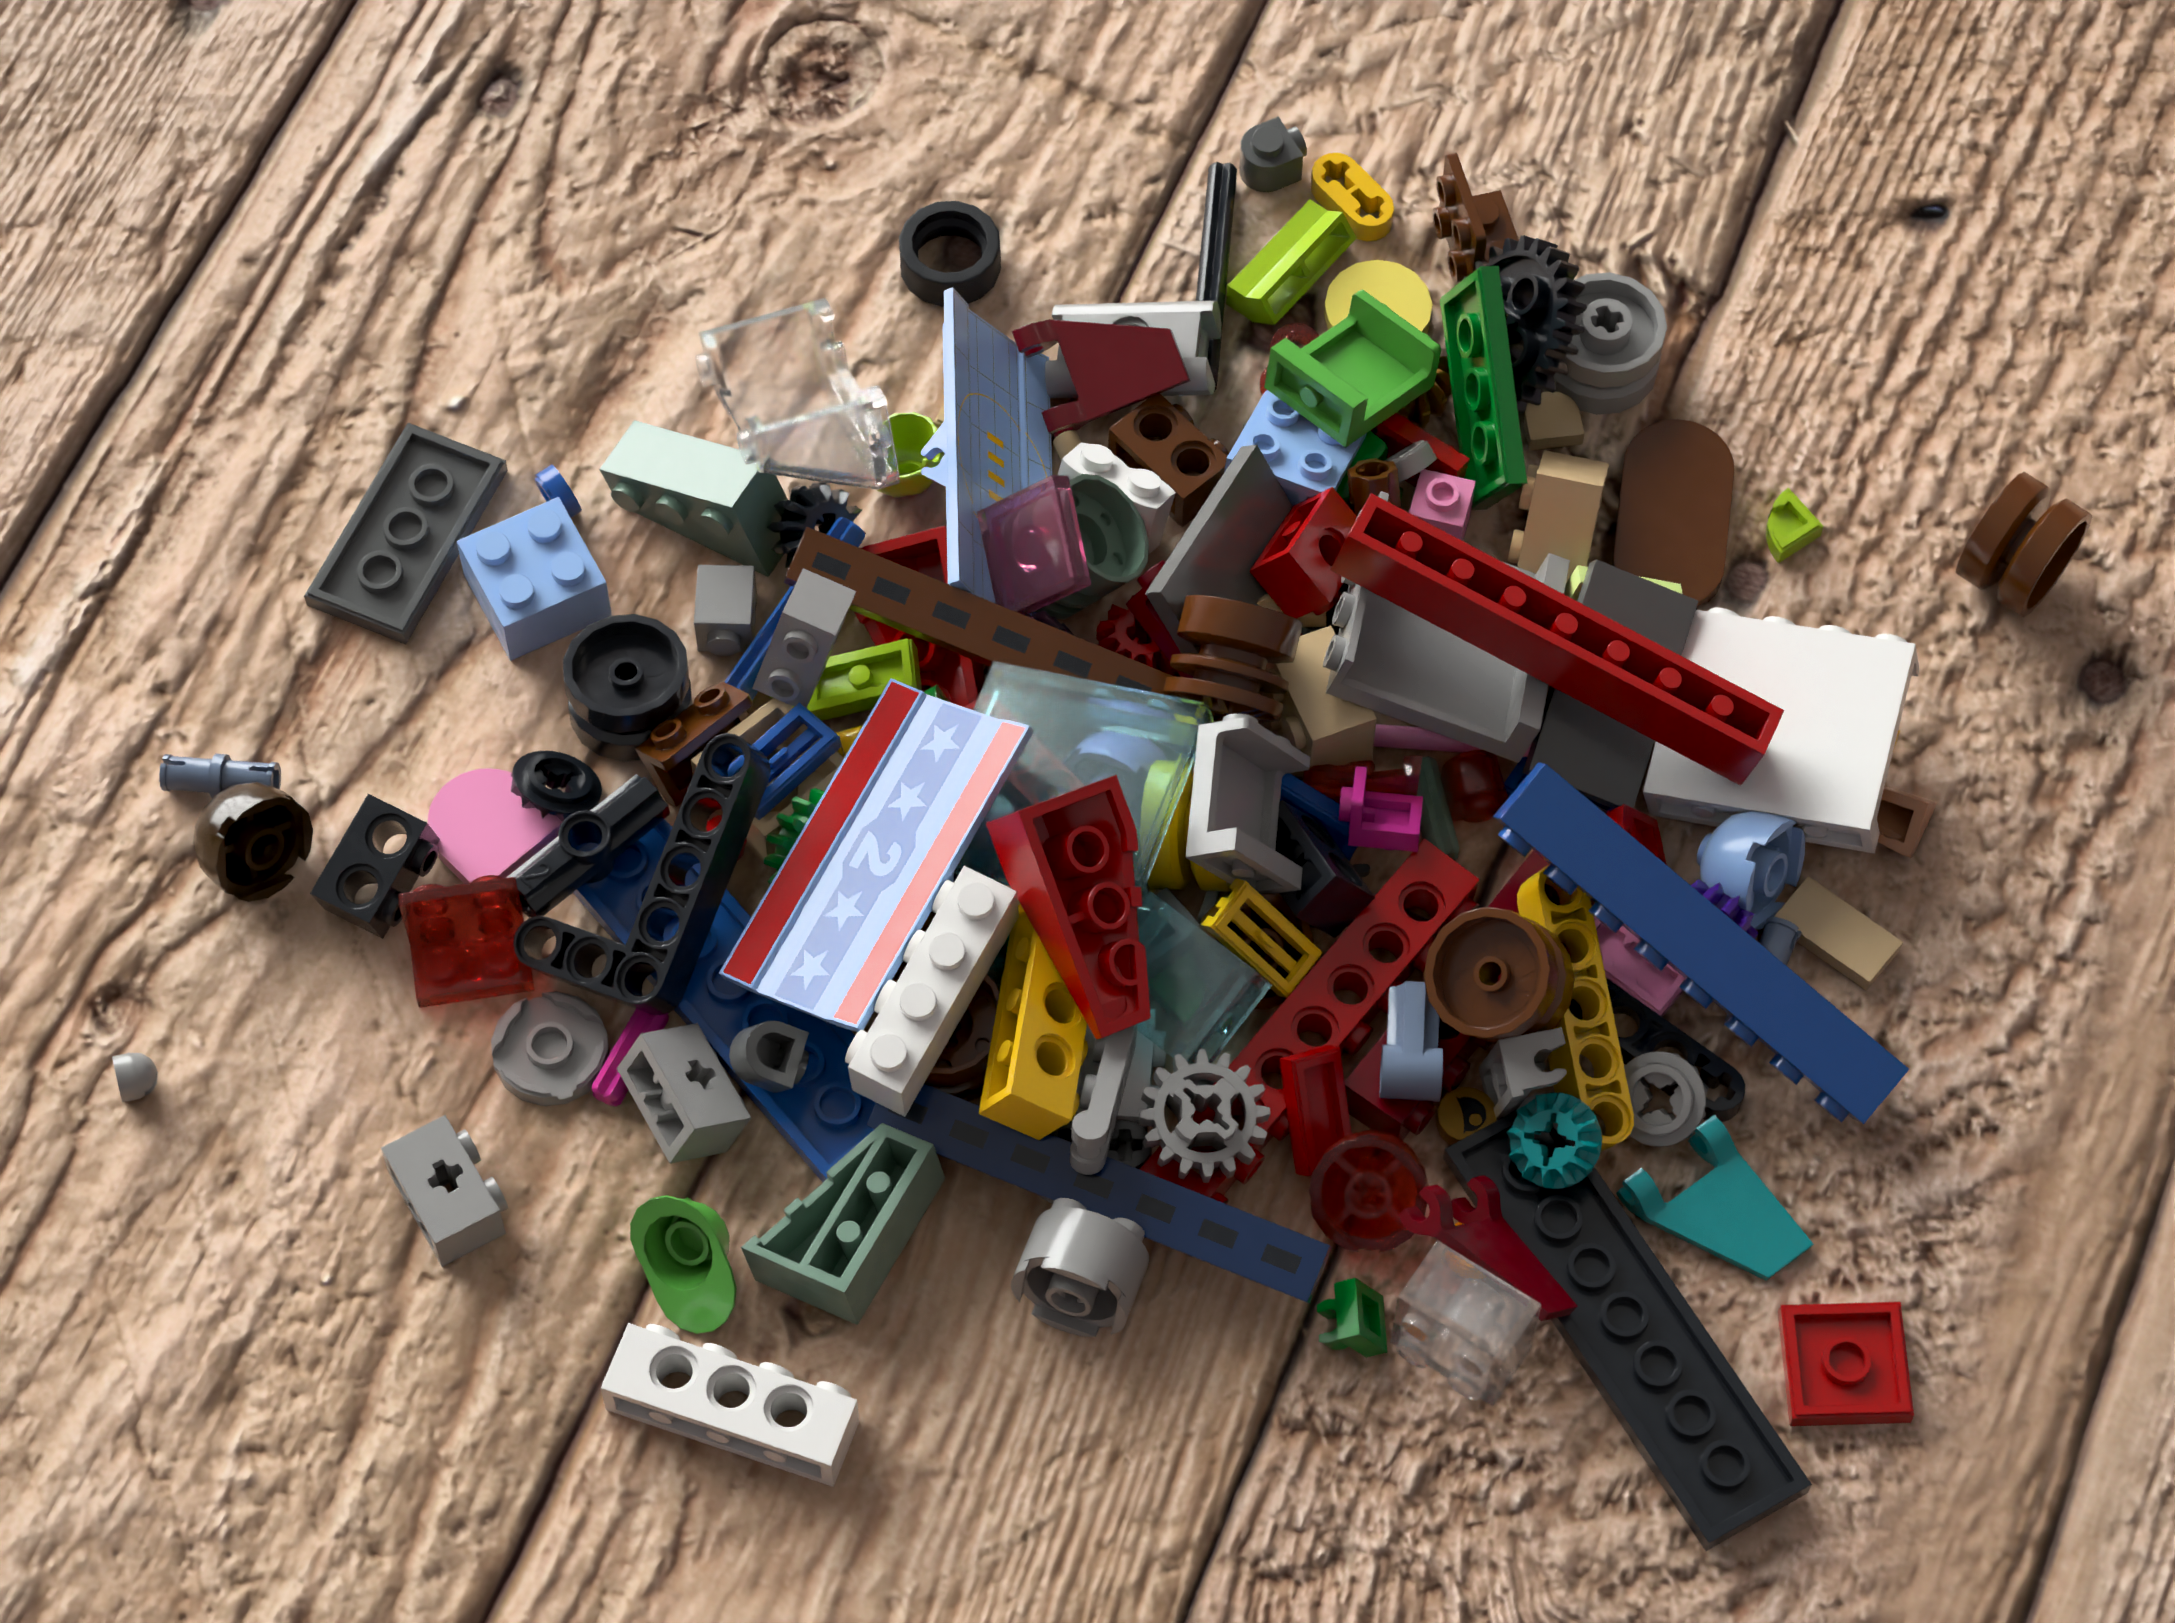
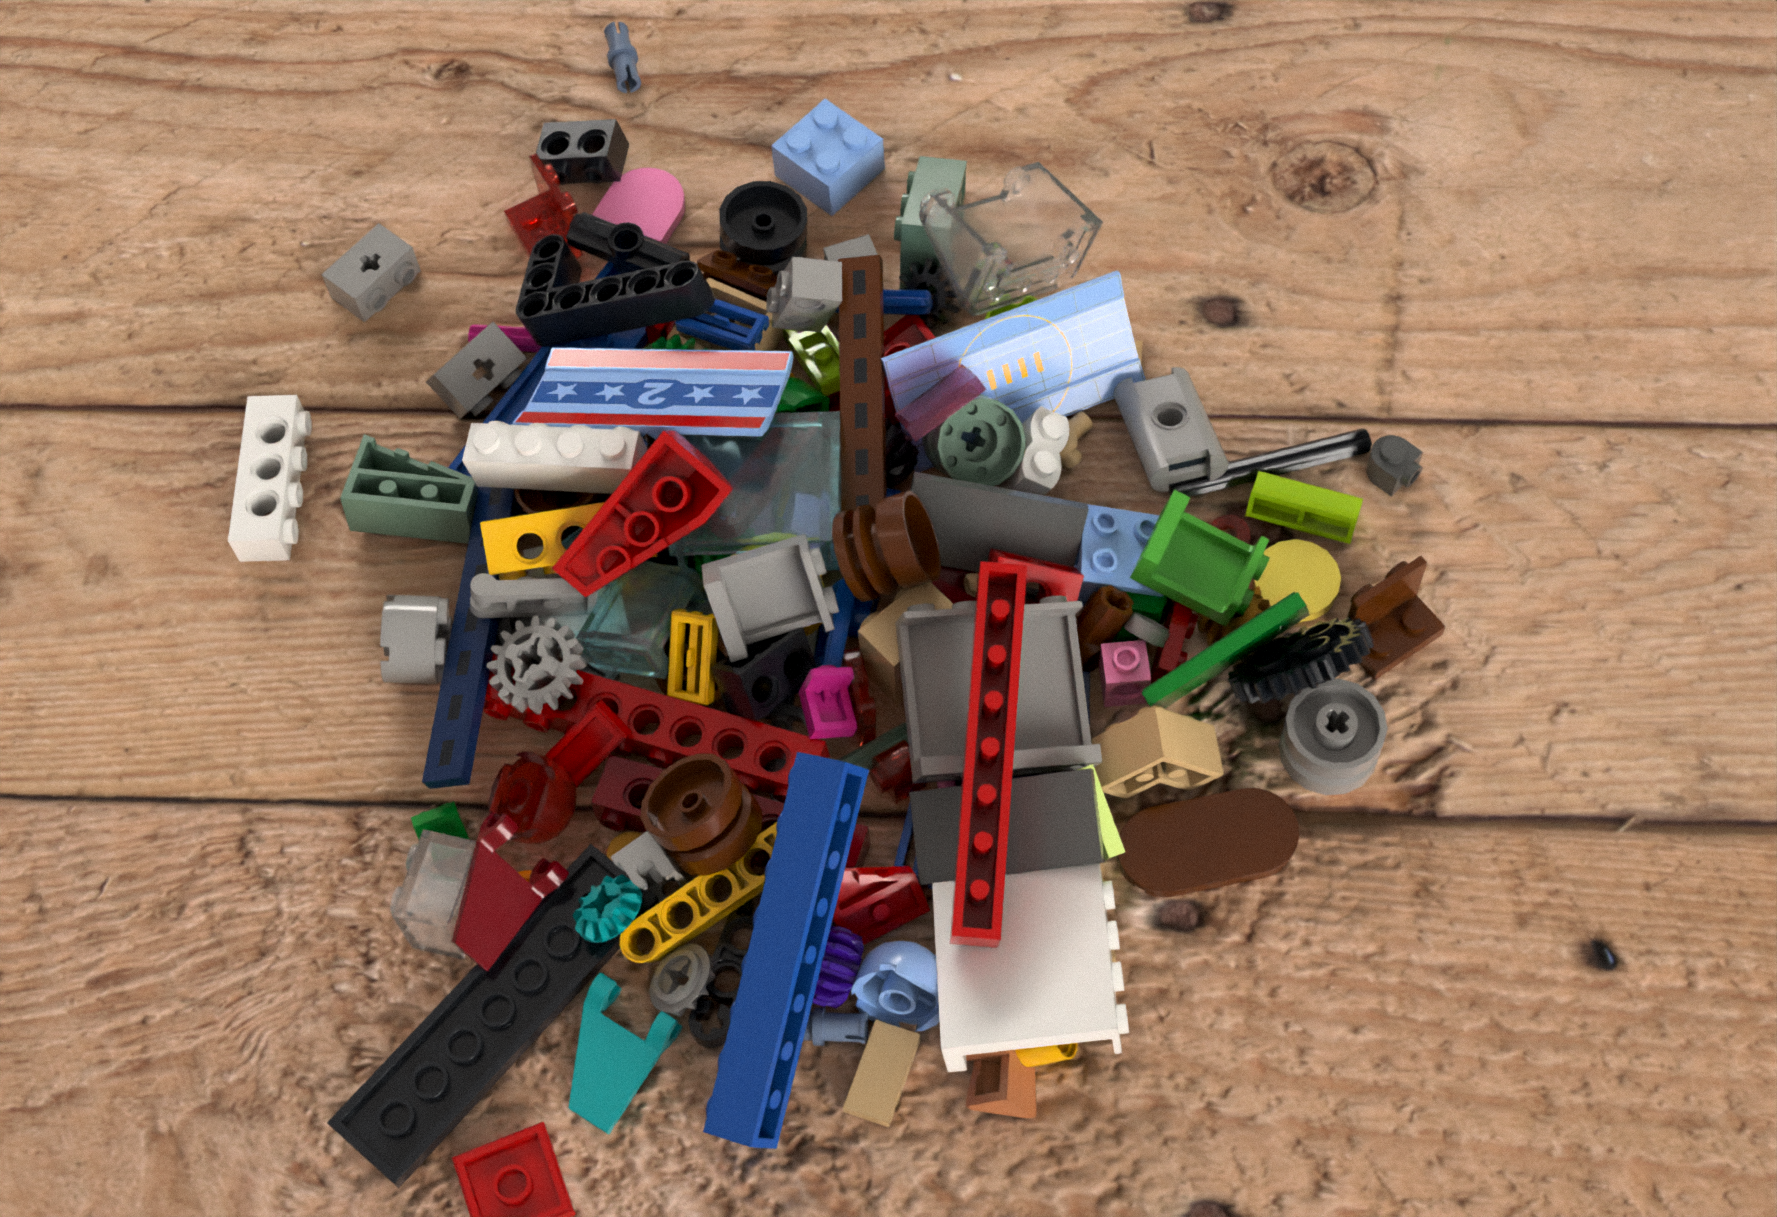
camera: 75 degrees right, 0 degrees up
light grey hinge [112,1053,158,1103] -> none
dark brown cylinder [193,782,313,902] -> none
dark grey tile [304,423,508,645] -> none
light grey tile [491,991,609,1106] -> none
black gear [511,751,602,822] -> none
blue tile [534,465,582,518] -> none
bright green piece [630,1195,736,1334] -> none
dark grey plate [729,1021,809,1093] -> none
black tyre [899,201,1001,307] -> none
dark red flag [1012,319,1191,437] -> none
reddish brown brick [1108,394,1229,528] -> none
yellow beam [1311,153,1394,242] -> none
sand blue piece [1379,981,1443,1102] -> none
tan tile [1524,391,1585,451] -> none
lime tile [1766,488,1824,563] -> none
reddish brown wheel [1955,472,2092,618] -> none

